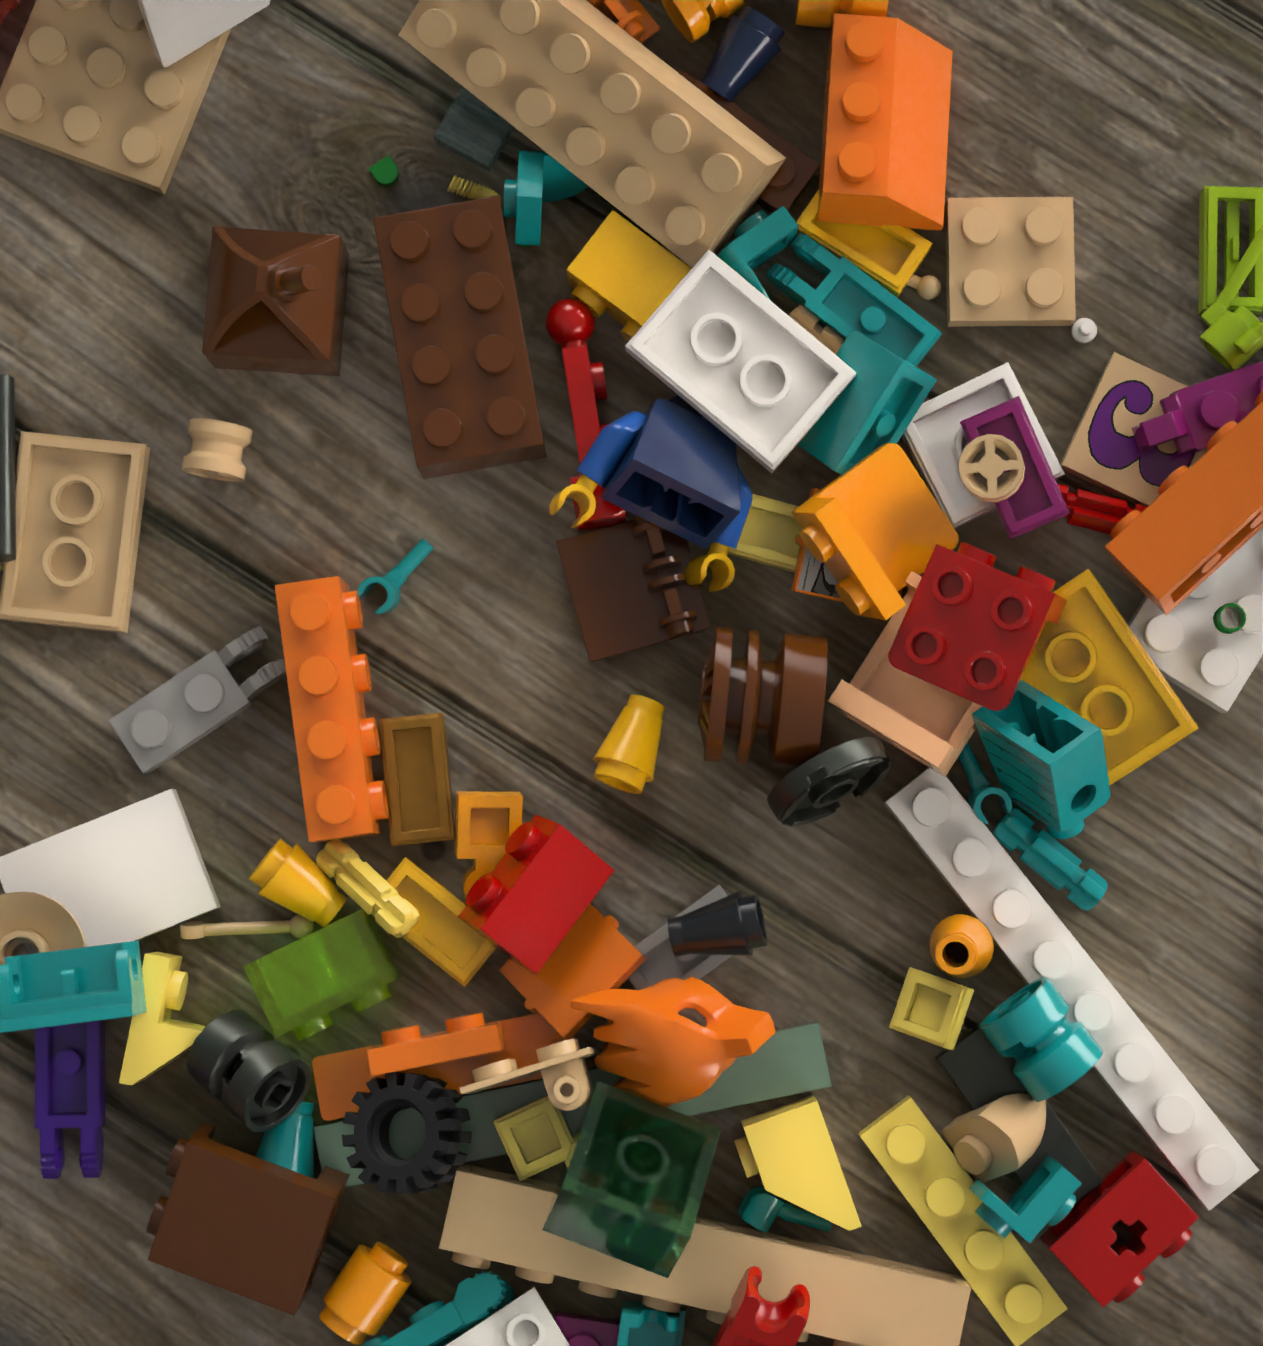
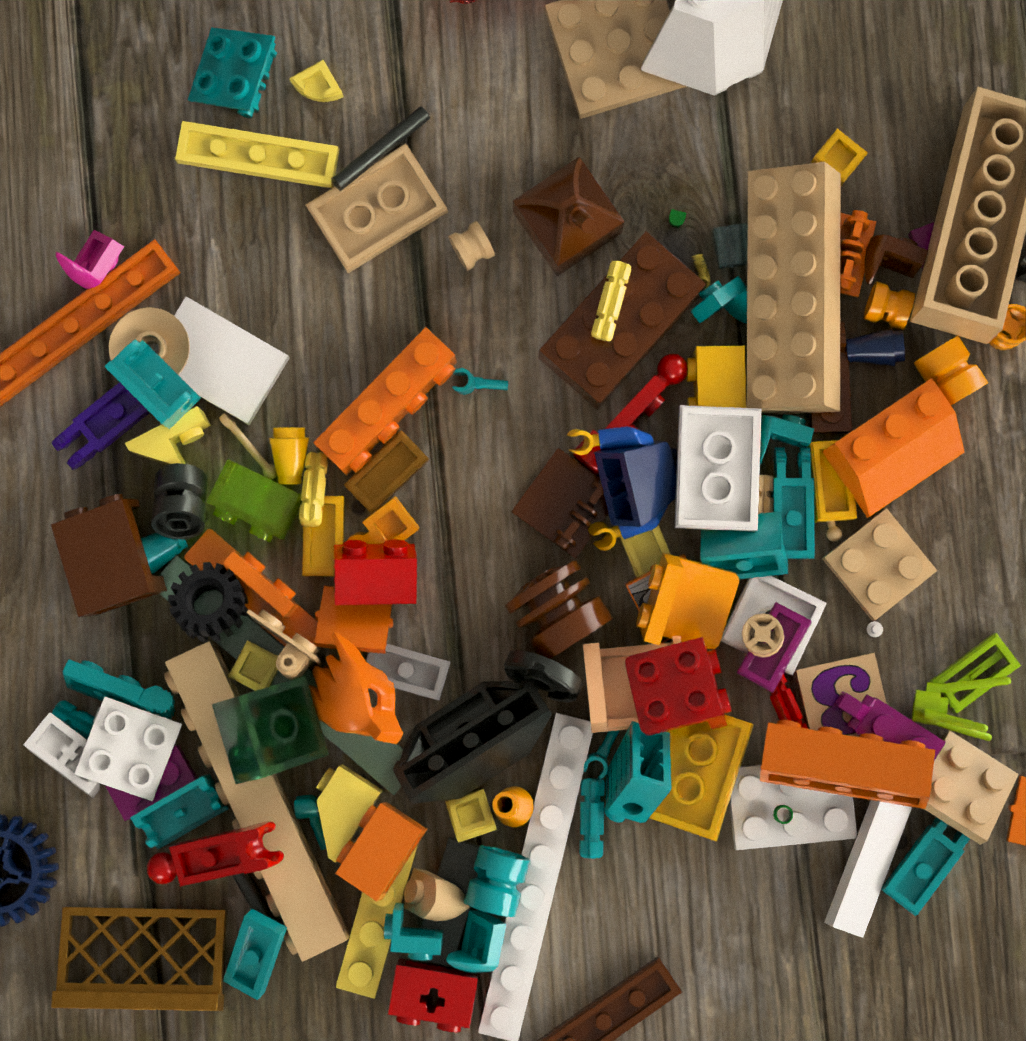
camera: 50 degrees right, 0 degrees up
light grey hinge [108,626,286,774] -> none
light orange brick [319,1241,412,1345] -> none
yellow cone [593,694,666,794] -> none
black cone [668,891,767,957] -> none
none -> orange brick [335,802,427,902]
none -> pearl dark grey wedge [393,681,552,804]
none -> teal plate [446,910,506,973]
none -> light yellow axle [591,261,631,341]

